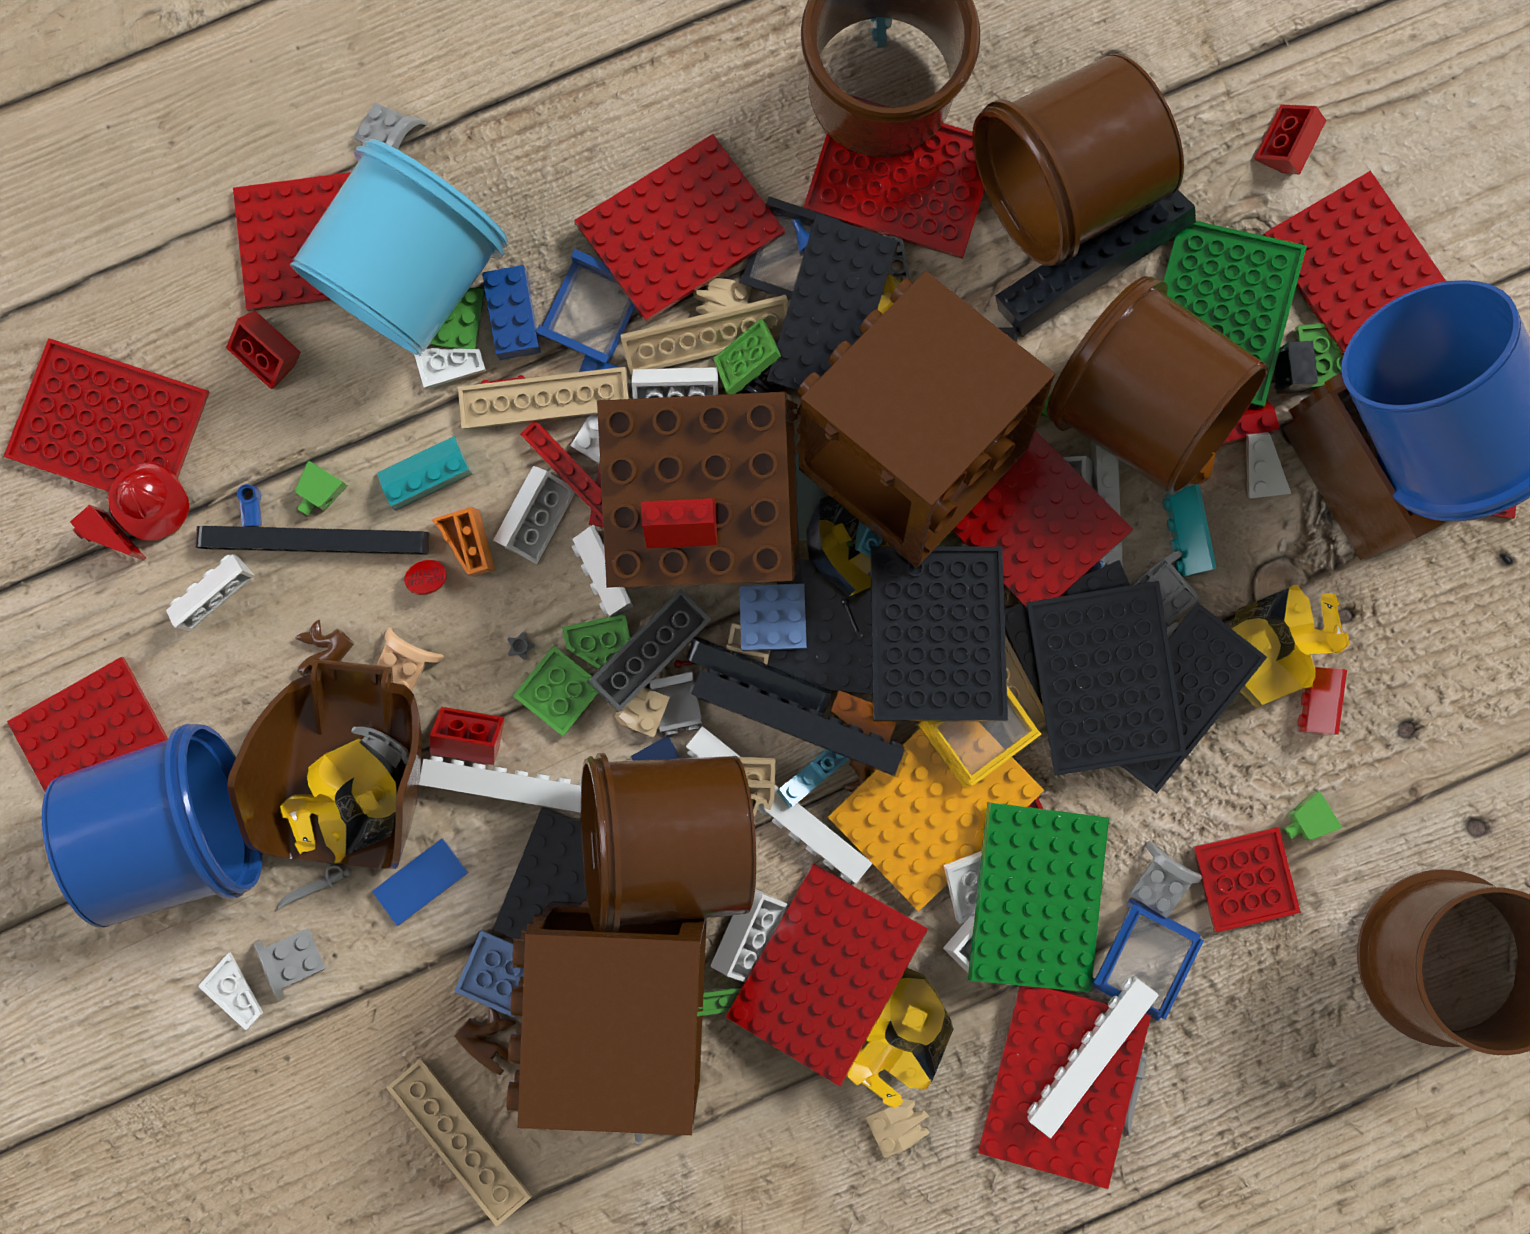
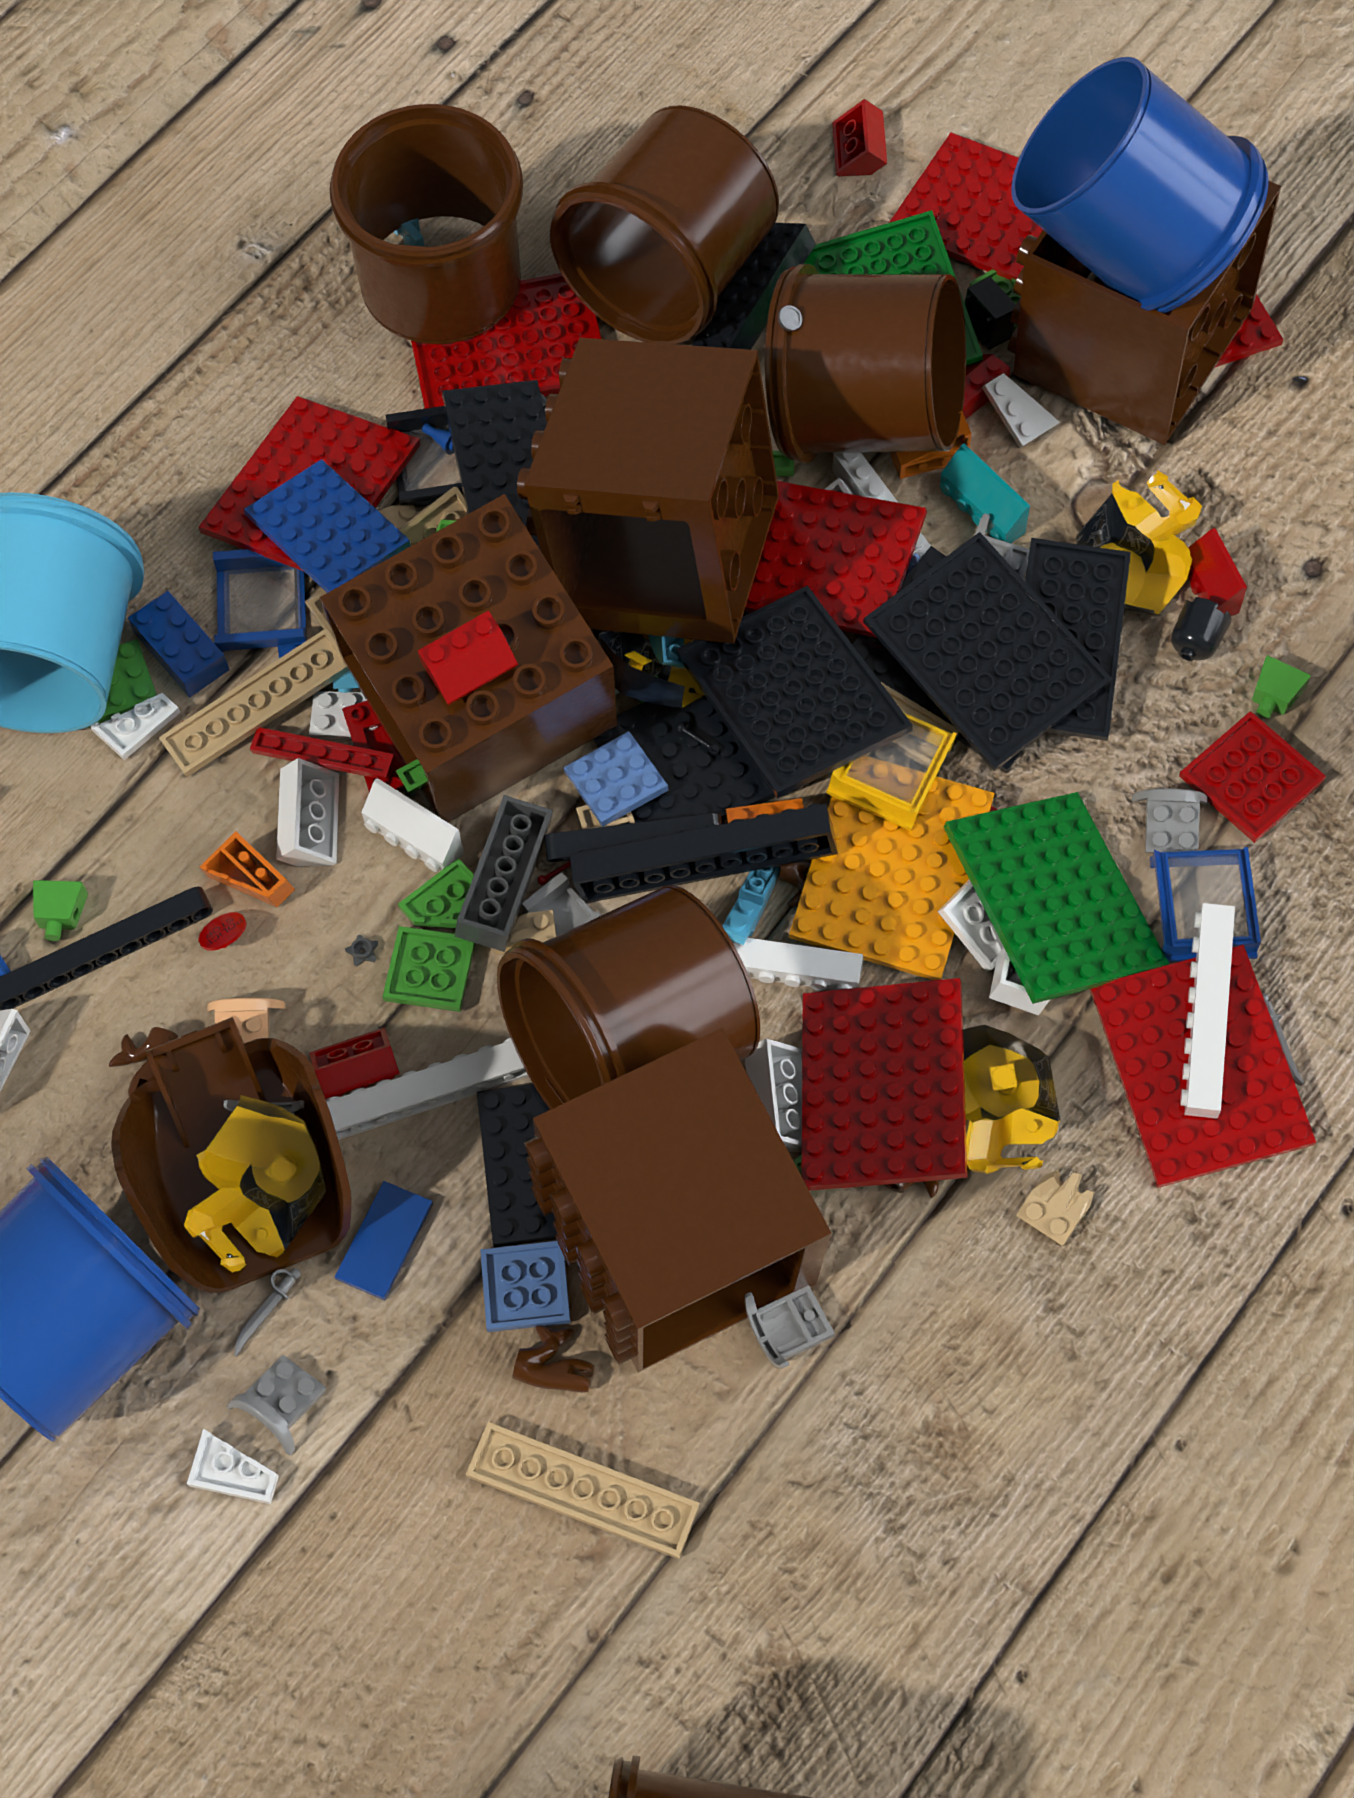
camera: 25 degrees left, 20 degrees down
teal slope [377,436,472,510] -> none
none -> blue plate [244,459,411,593]
none -> flat silver piece [778,305,802,331]
none -> black cylinder [1171,597,1232,661]

